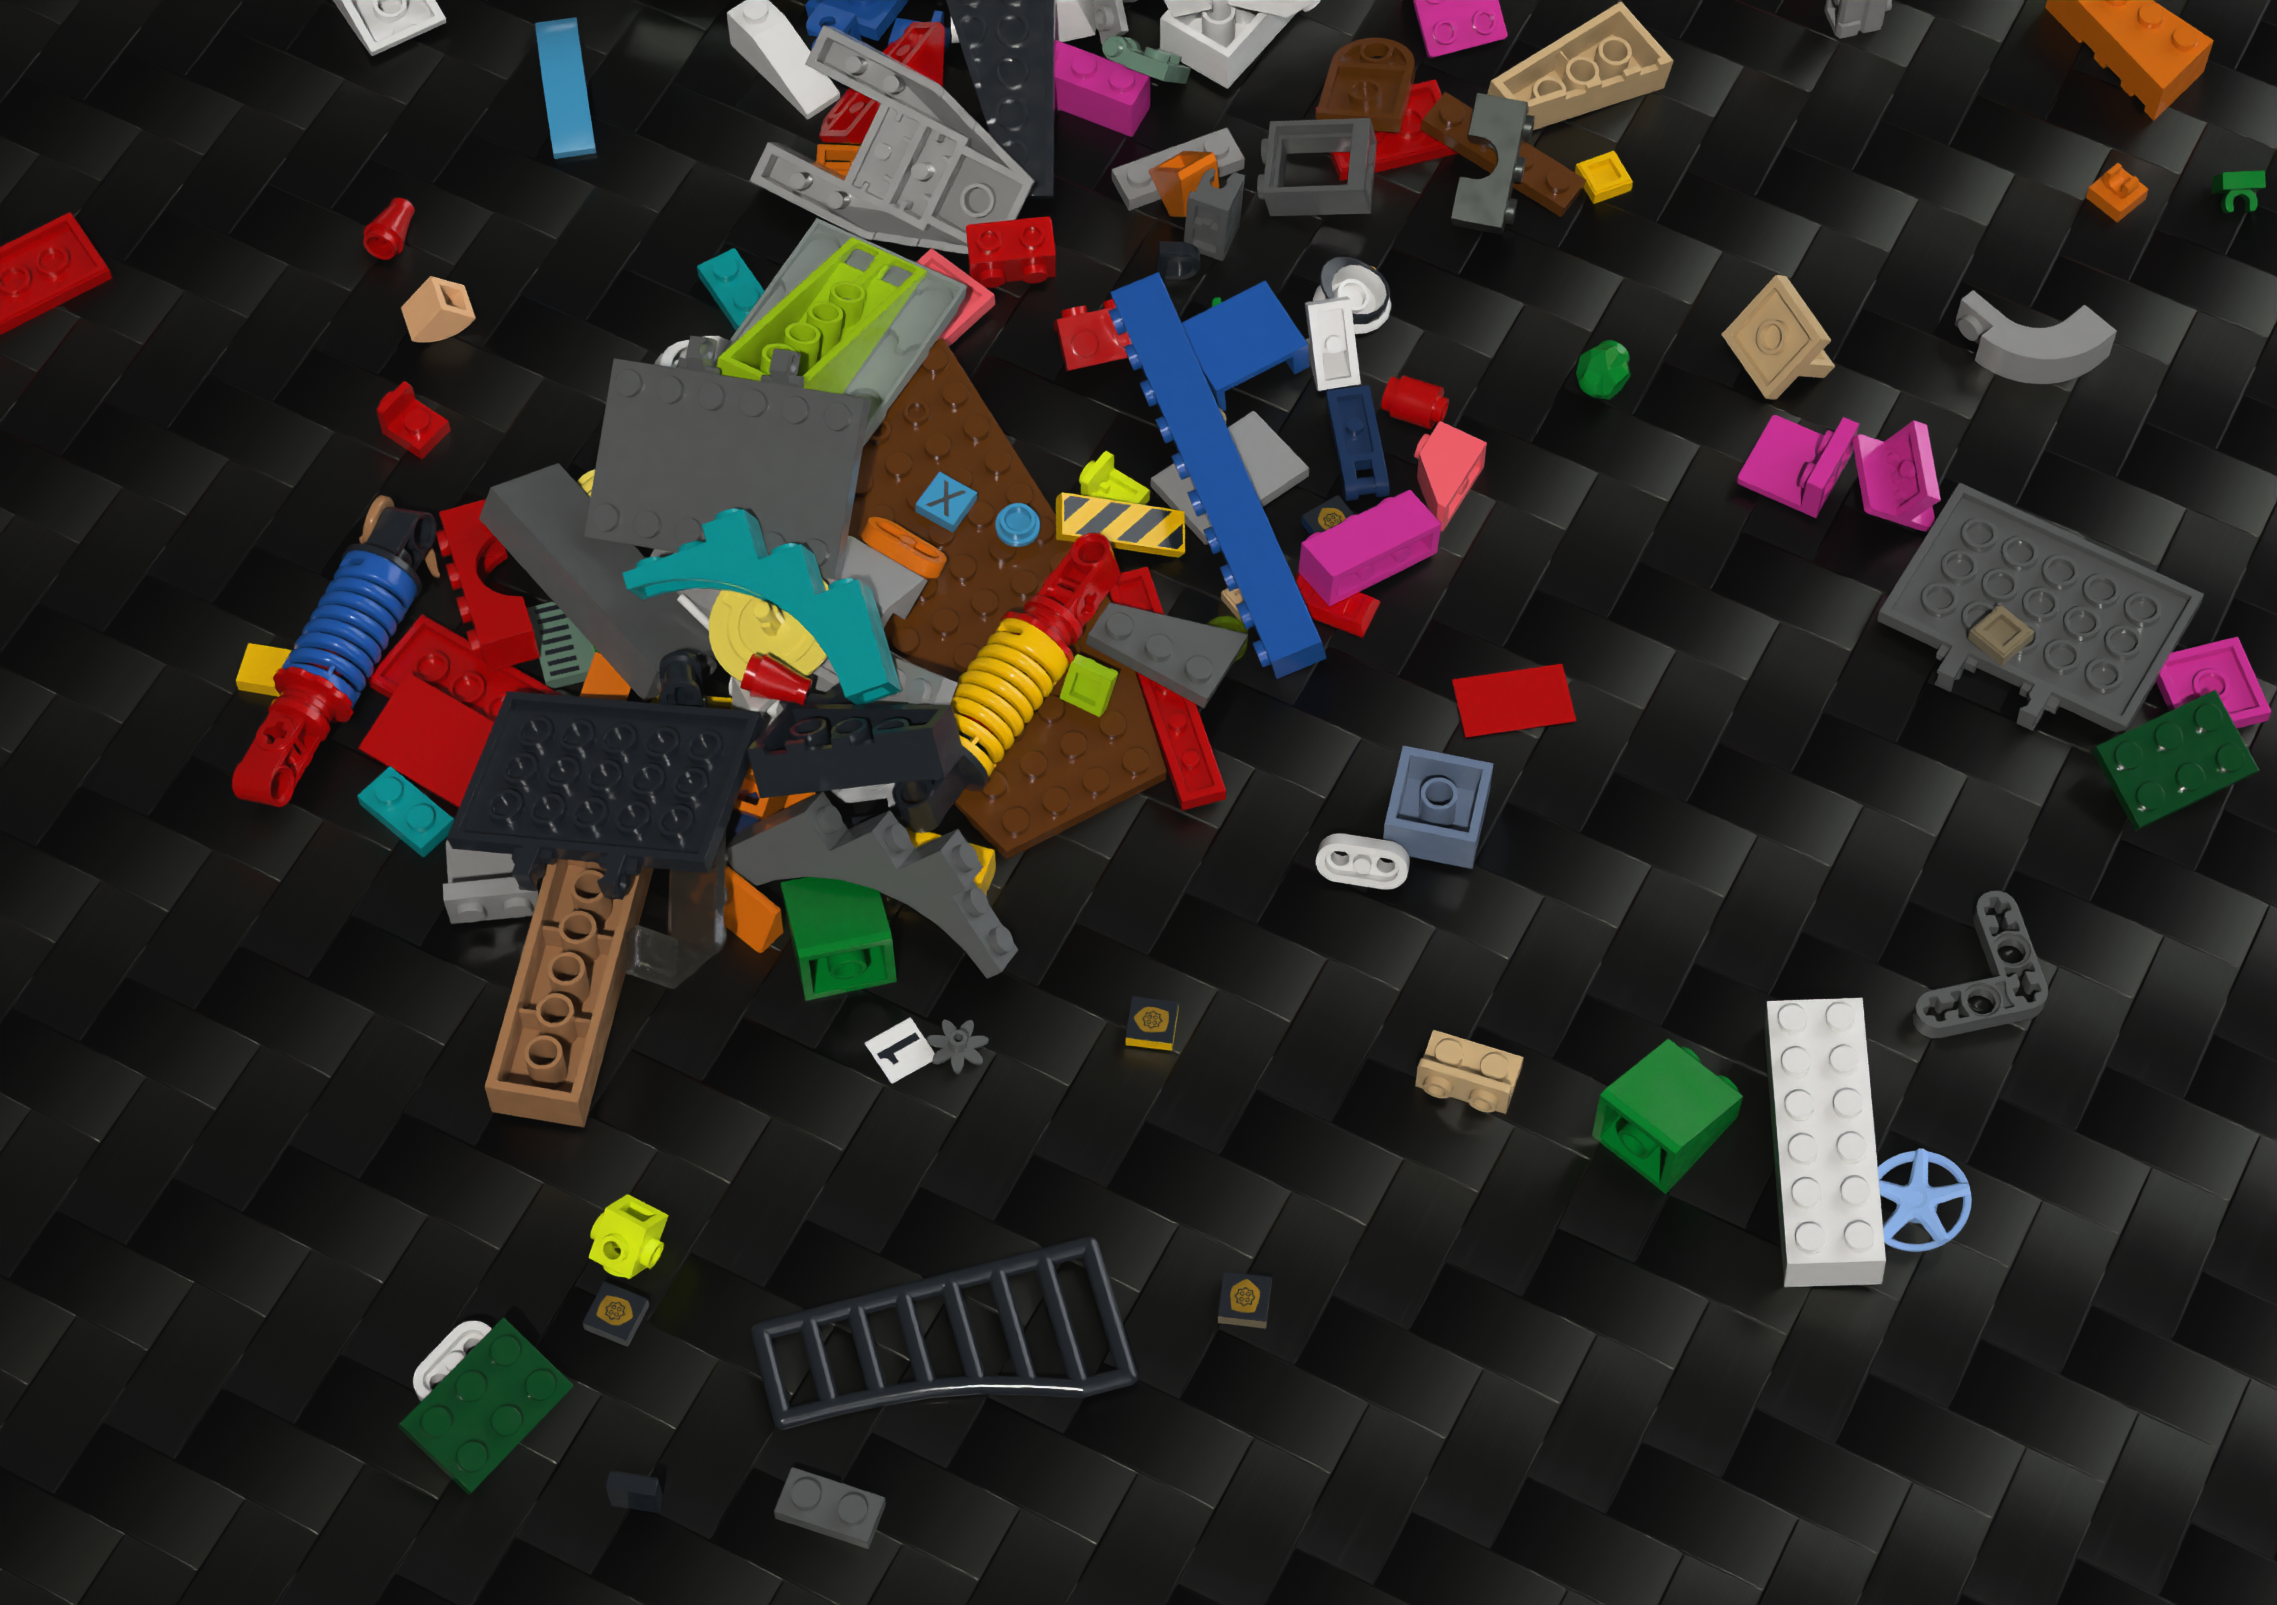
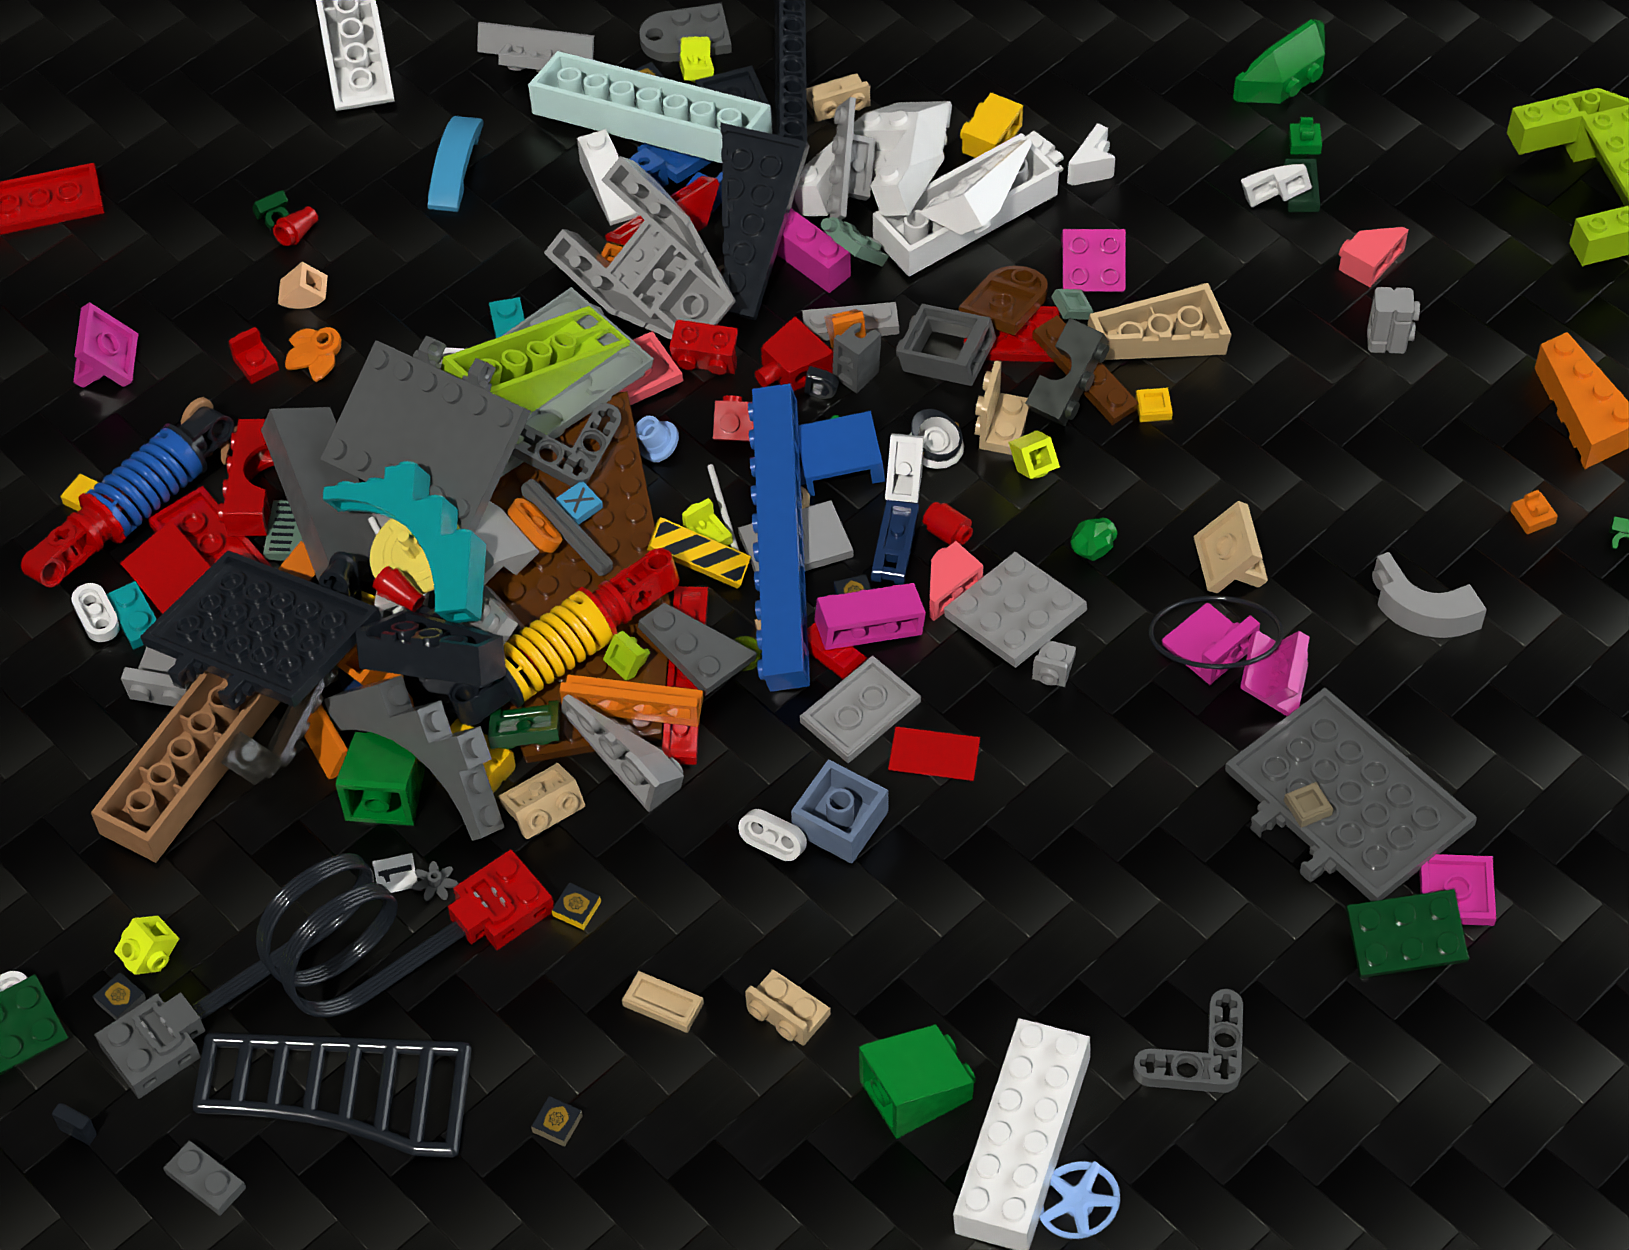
camera: 20 degrees right, 5 degrees down
dark azure plate [995,503,1040,547] -> none
none -> white plate [71,583,120,642]
none -> dark pink bracket [73,302,138,388]
none -> piece [95,849,554,1099]
none -> dark green tile [252,190,289,230]
none -> orange plate [285,327,342,382]
none -> dark green plate [488,700,562,749]
none -> tan bracket [498,763,585,839]
none -> dark grey beam [511,403,621,487]
none -> dark grey axle [521,479,613,576]
none -> orange fence [559,675,703,727]
none -> light grey wedge [561,694,684,812]
none -> tan tile [622,971,704,1033]
none -> light blue piece [635,416,679,462]
none -> white axle [707,464,739,551]
none -> red torso [755,316,833,391]
none -> light grey tile [800,656,921,763]
none -> light grey plate [944,552,1087,668]
none -> tan bracket [975,361,1030,455]
none -> neon yellow brick [1008,430,1060,479]
none -> light grey bracket [1032,640,1076,687]
none -> sand green tile [1051,289,1094,320]
none -> black piece [1148,596,1284,669]

